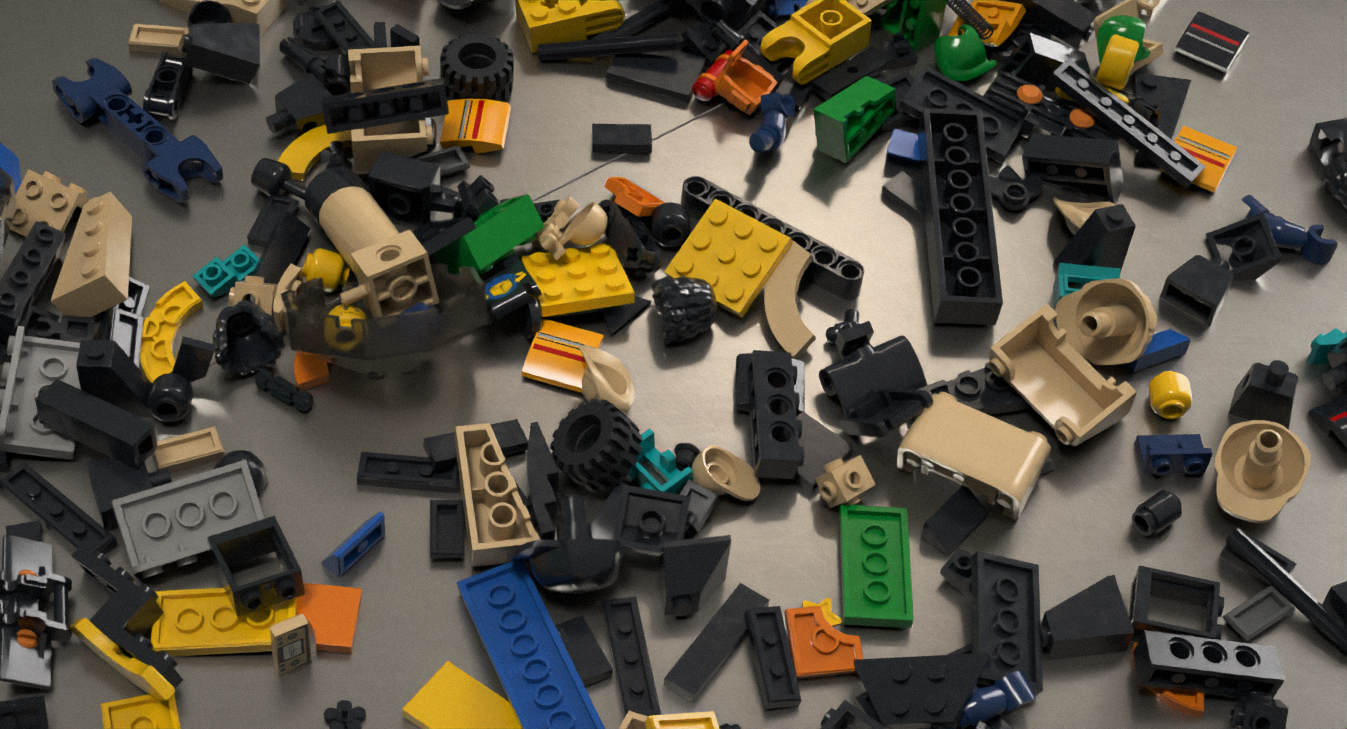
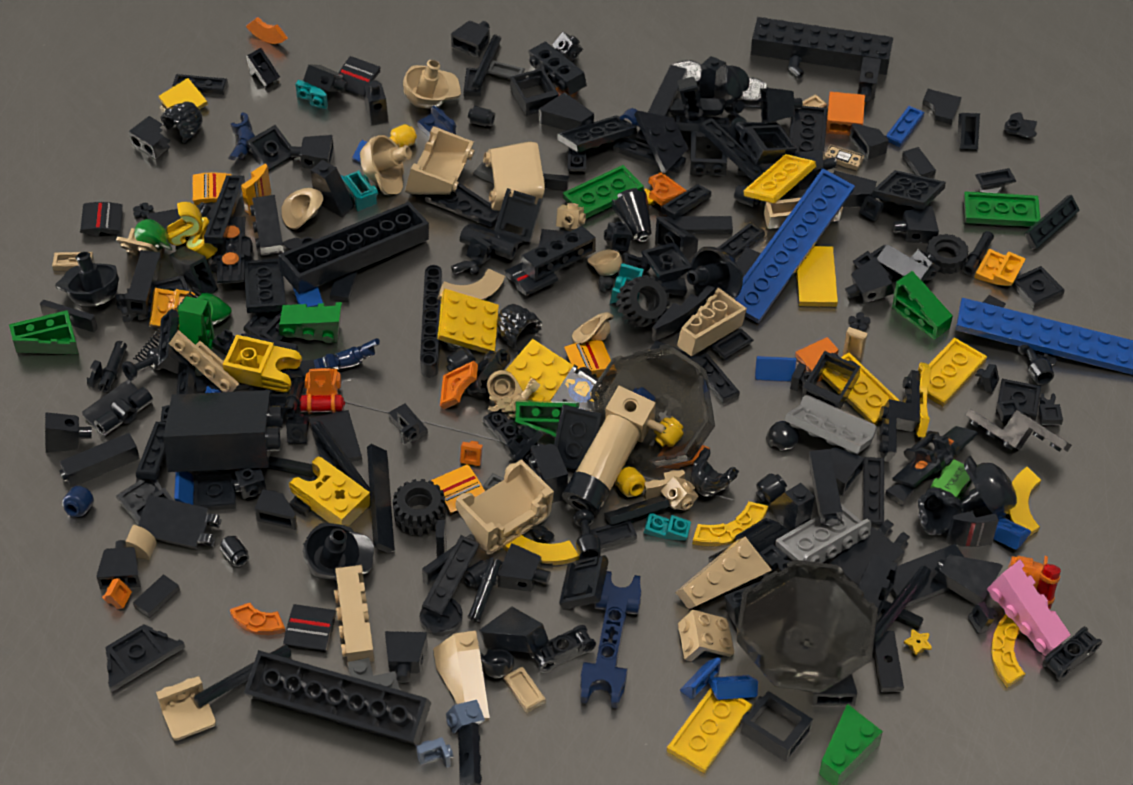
camera: 120 degrees left, 0 degrees up
tan tile [152,426,225,473] -> none
black tile [171,336,215,383] -> none
black axle [255,368,314,412] -> none
black brick [322,78,449,134] -> none
none -> black plant [133,203,154,217]
none -> light orange slope [241,164,271,215]
none -> black tile [367,444,395,554]
none -> black bracket [397,408,420,444]
none -> orange tile [460,441,483,466]
none -> black container [559,555,609,609]
none -> black brick [604,222,632,251]
none -> black cone [611,188,652,242]
none -> black tile [790,363,811,392]

